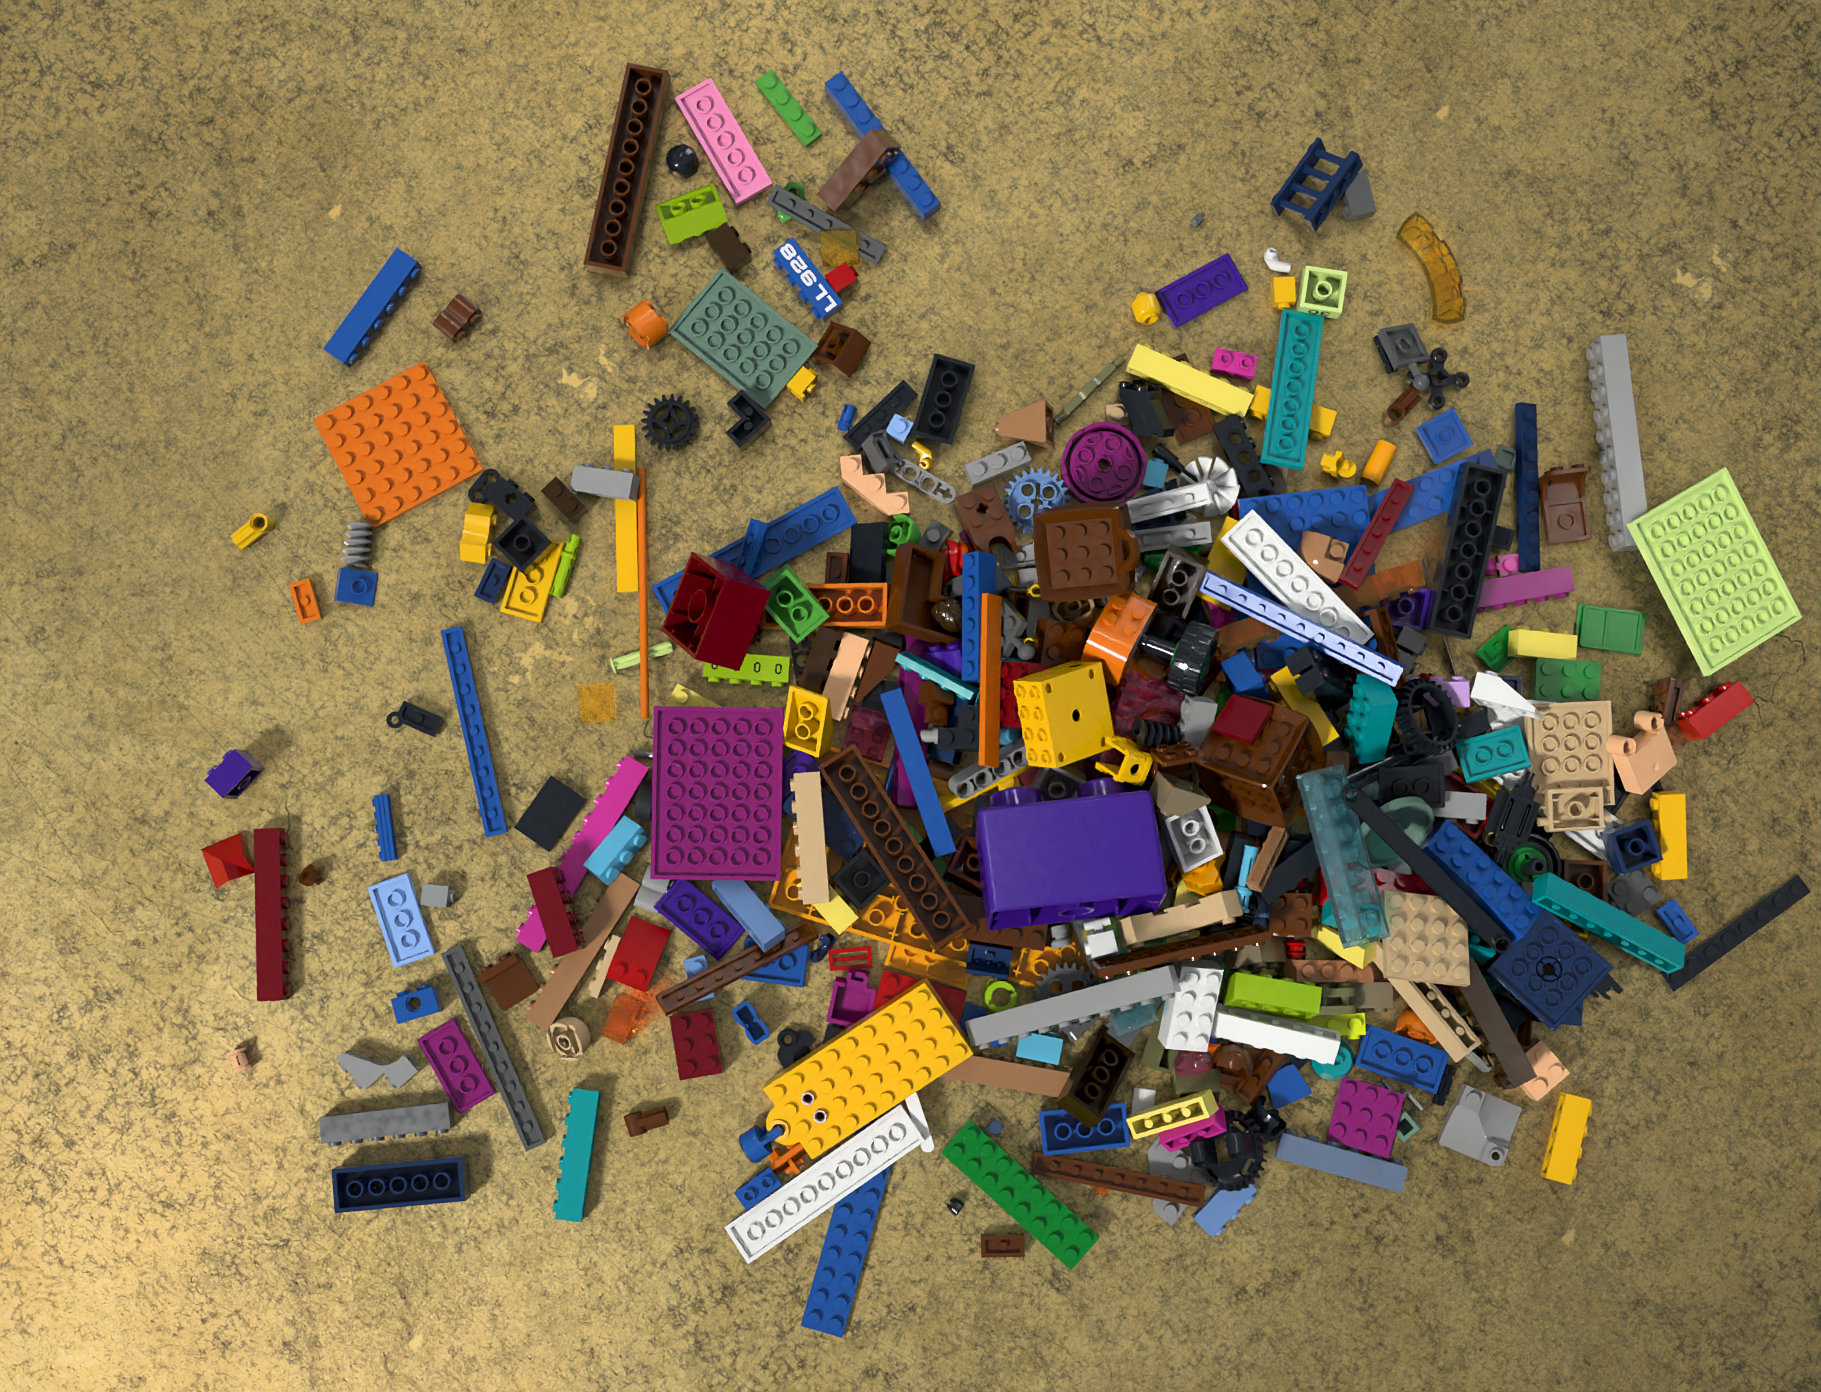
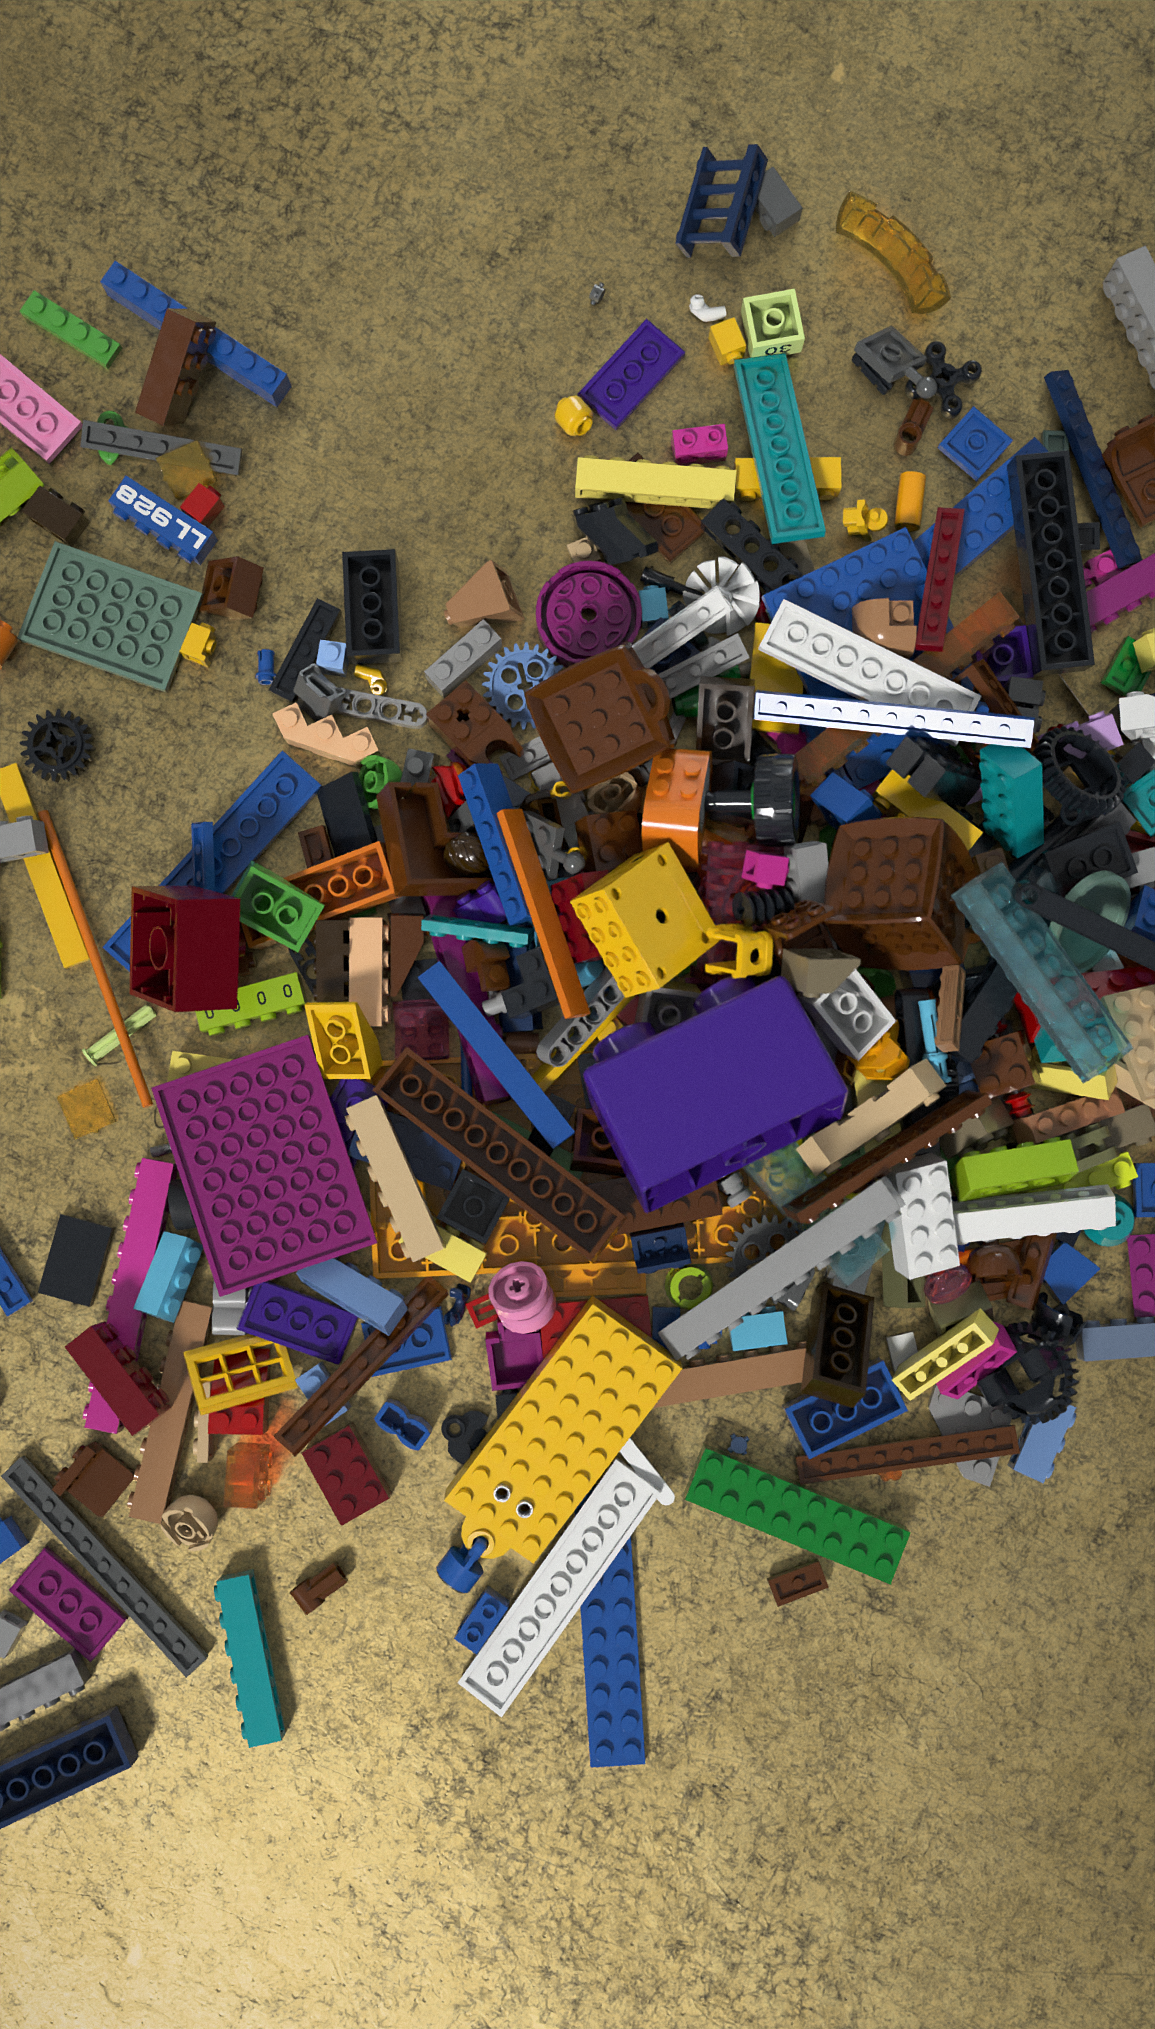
camera: 20 degrees left, 0 degrees up
black brick [726,389,772,453] -> none
orange hips [768,1142,807,1175] -> none
black hinge [946,1198,965,1217] -> none
olive piece [1053,354,1125,426] -> none
white brick [1083,916,1118,960] -> none
dark red tile [1213,694,1273,745] -> none
none -> yellow piece [183,1334,298,1416]
none -> bright pink wheel [489,1261,556,1334]
none -> dark pink brick [741,850,789,889]

